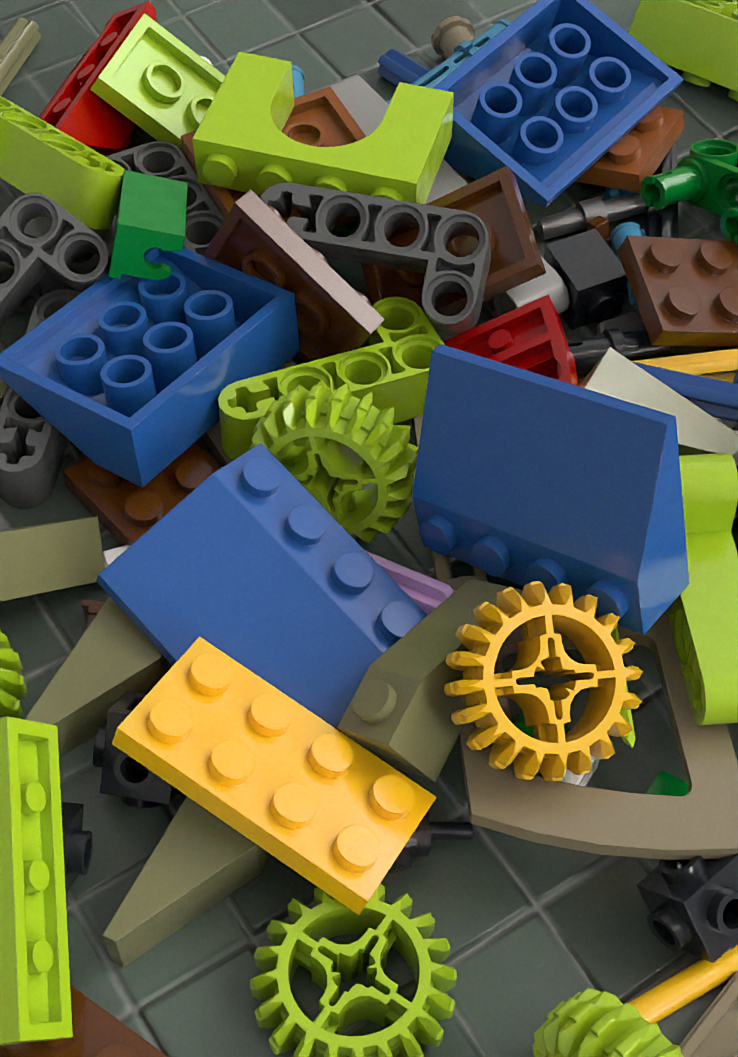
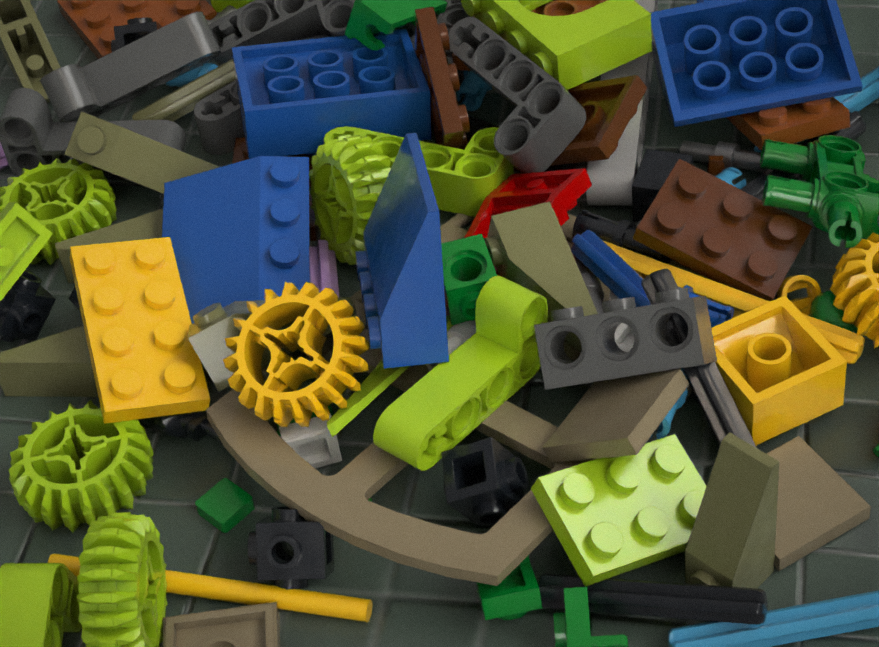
camera: 50 degrees right, 10 degrees down
none -> green piece [195,478,255,533]

